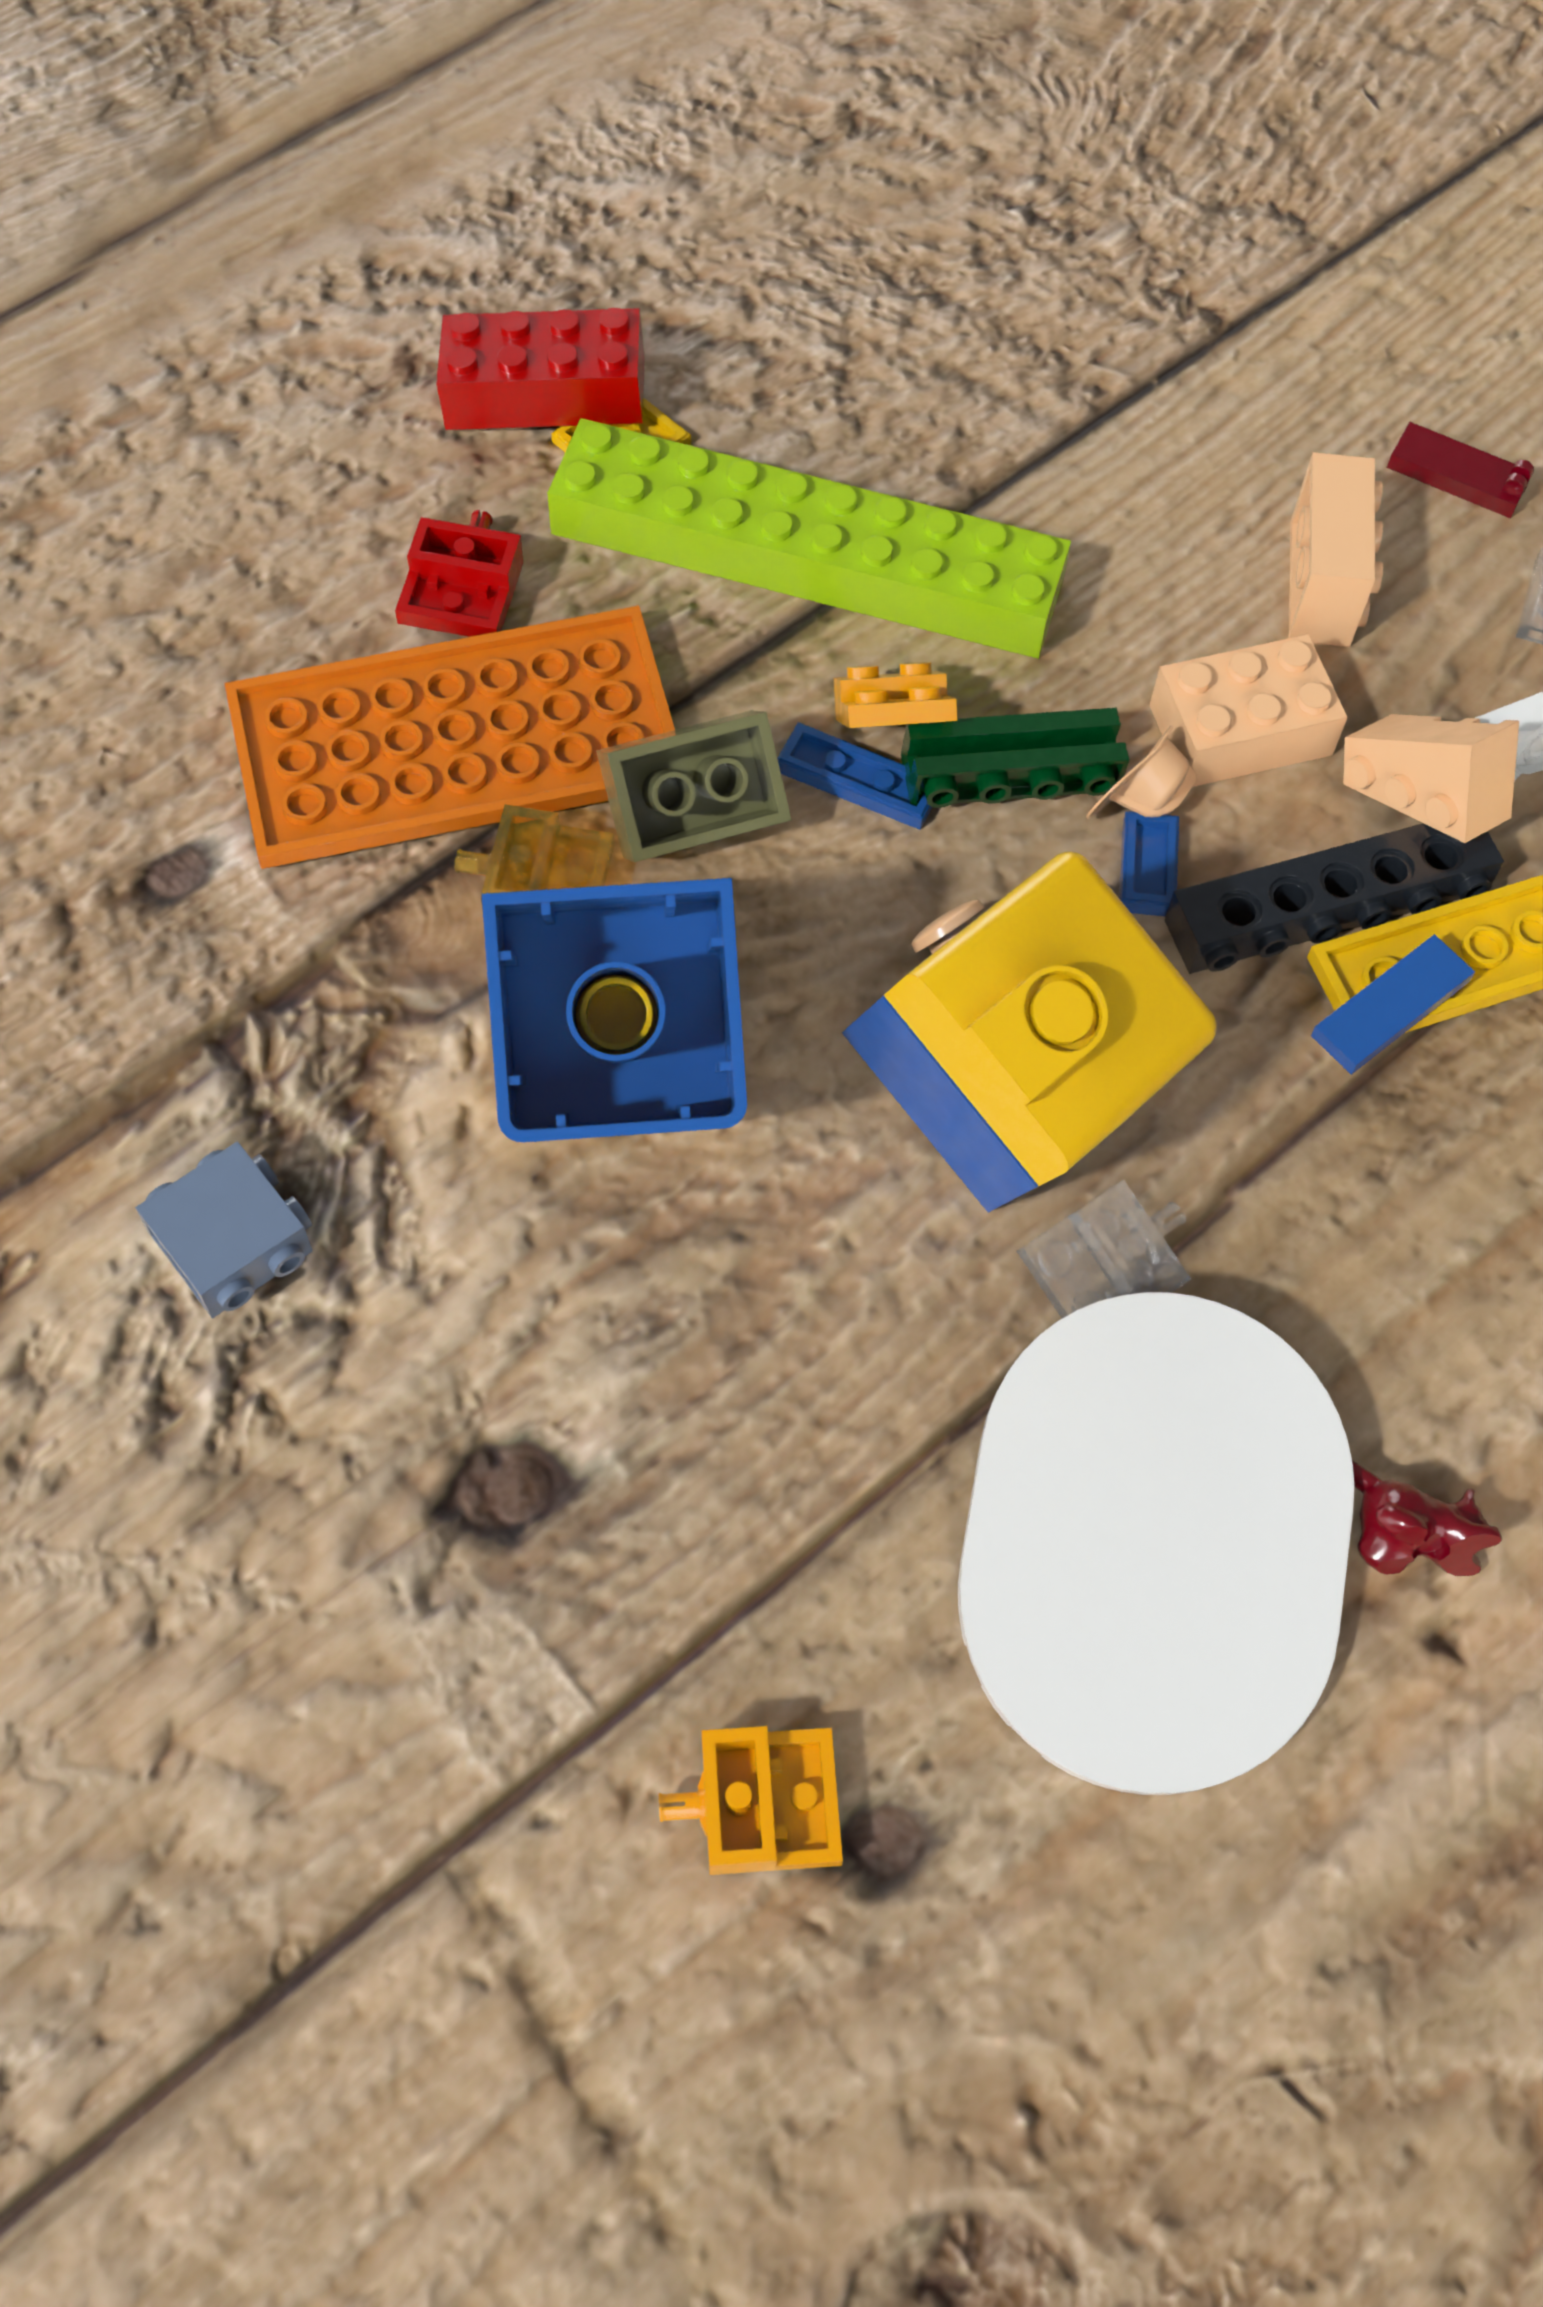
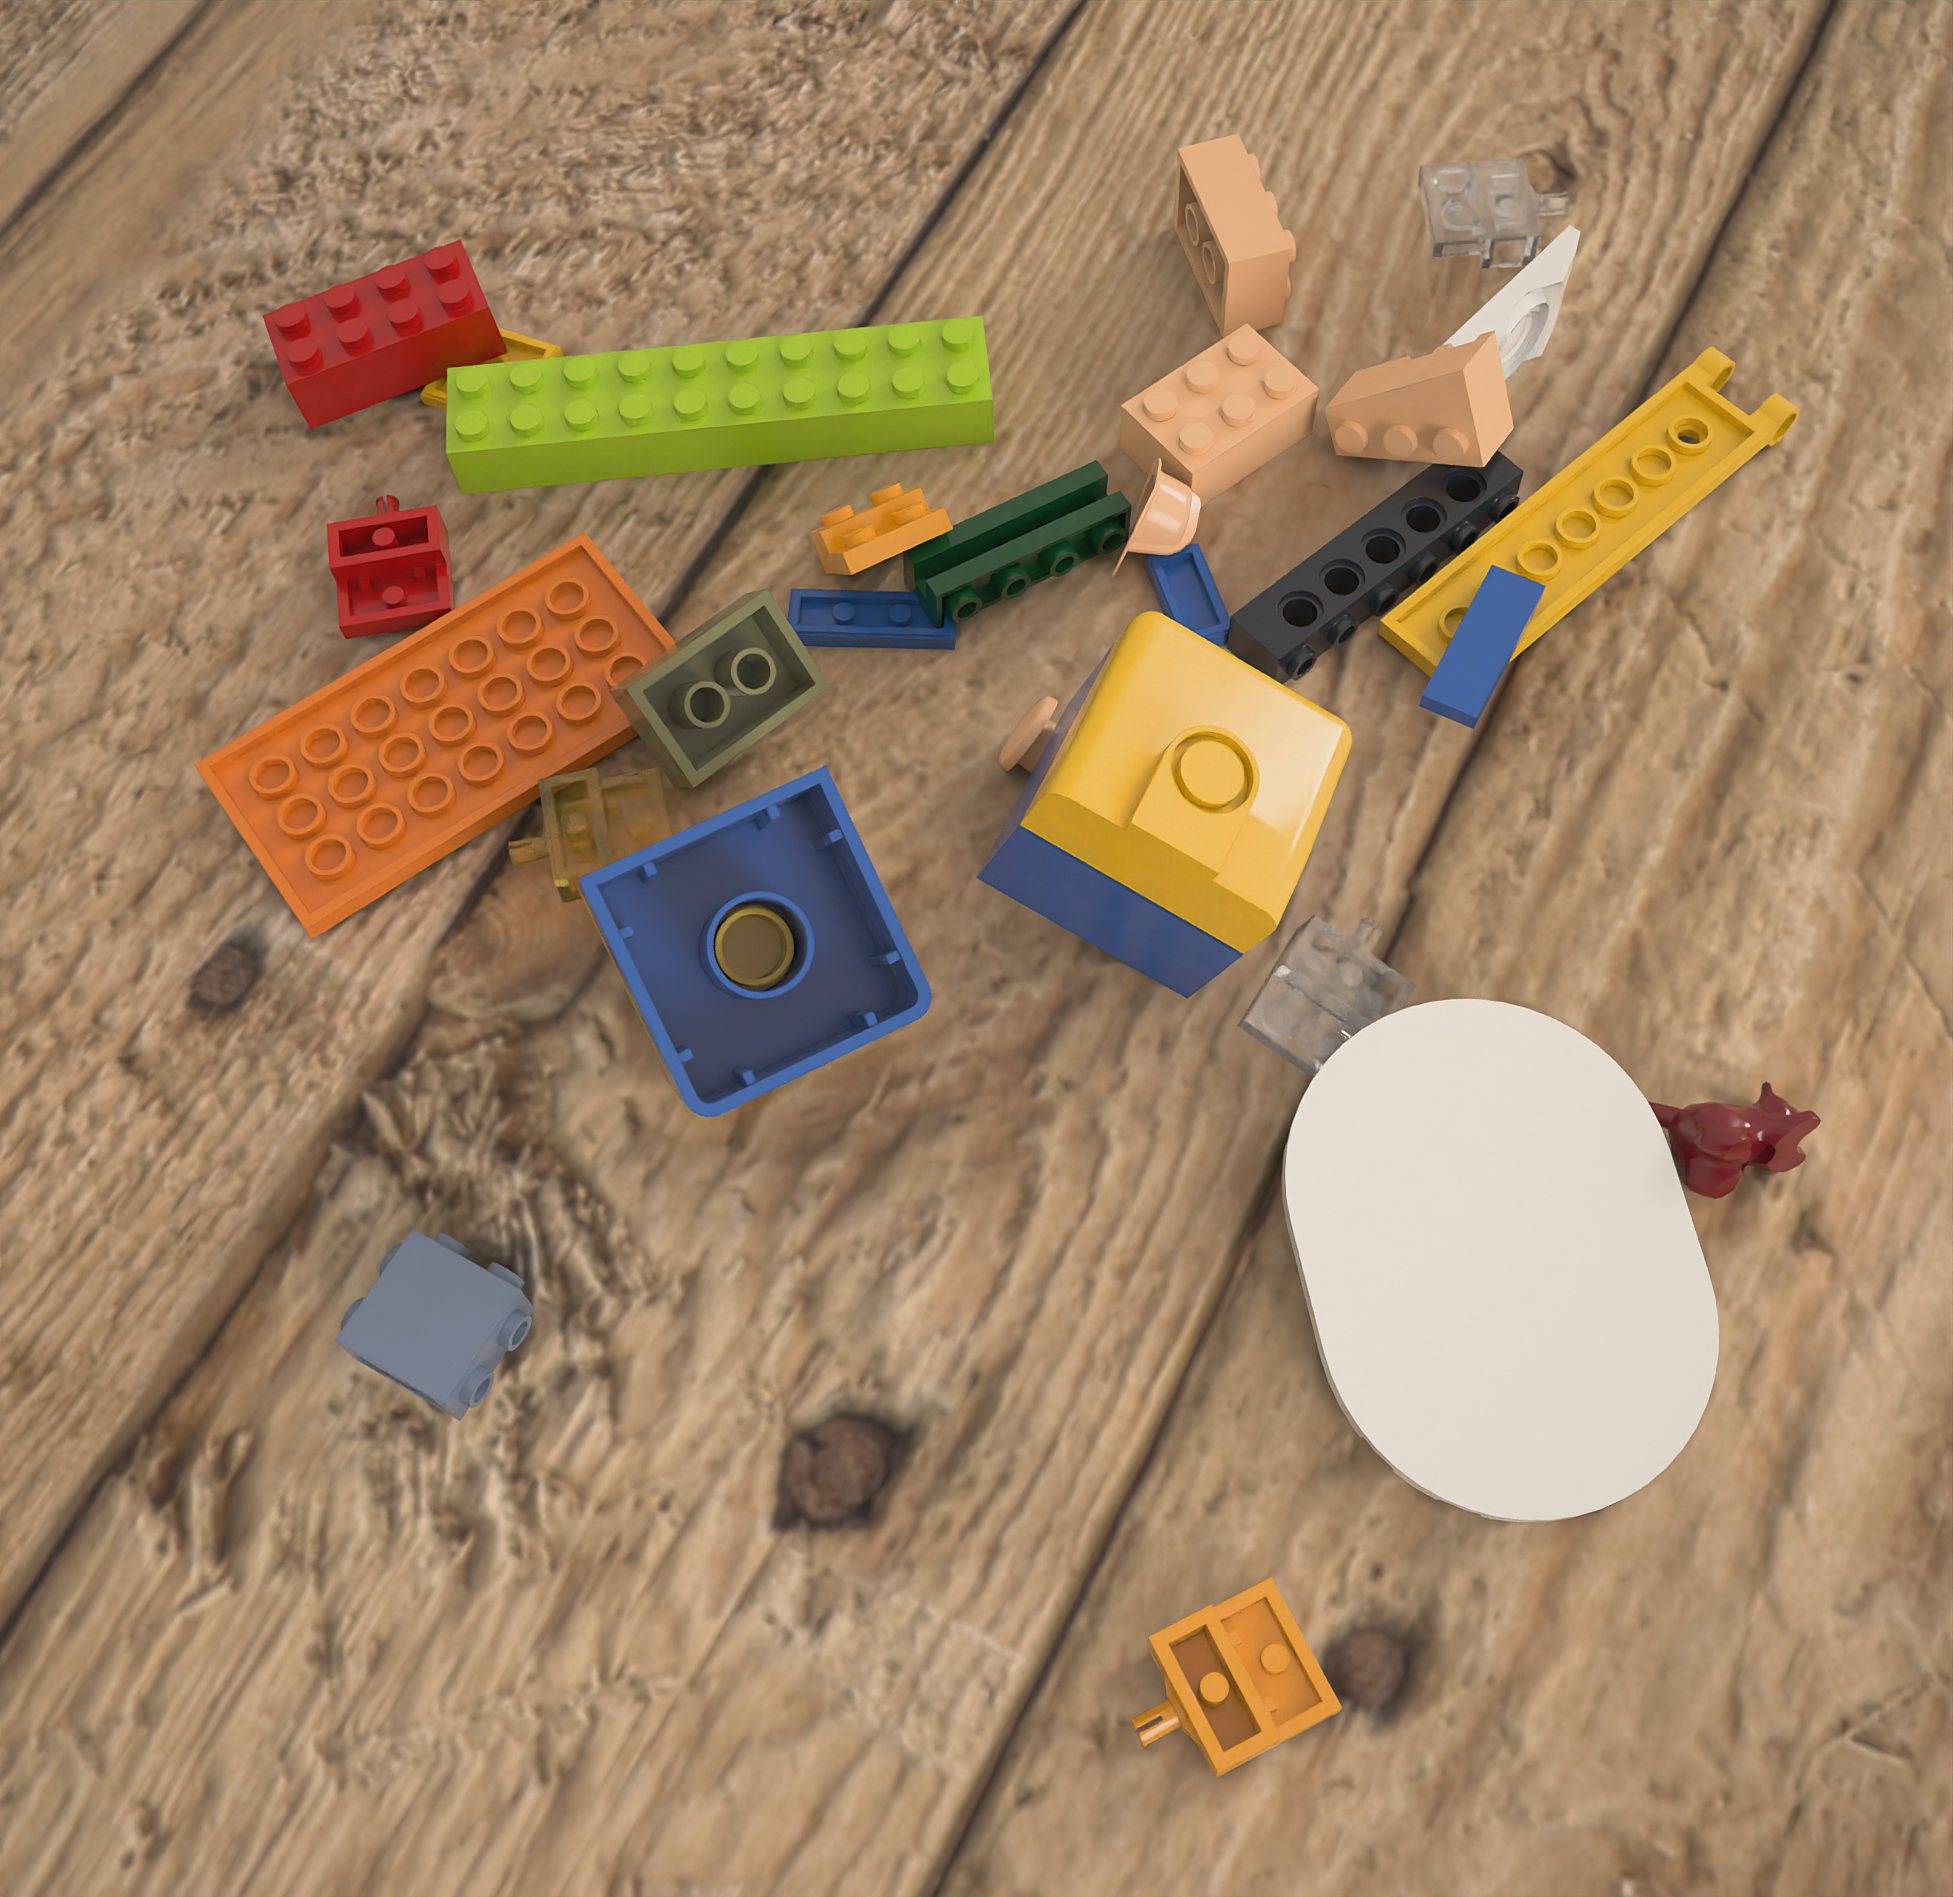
camera: 15 degrees left, 0 degrees up
dark red hinge [1386,421,1534,519] -> none

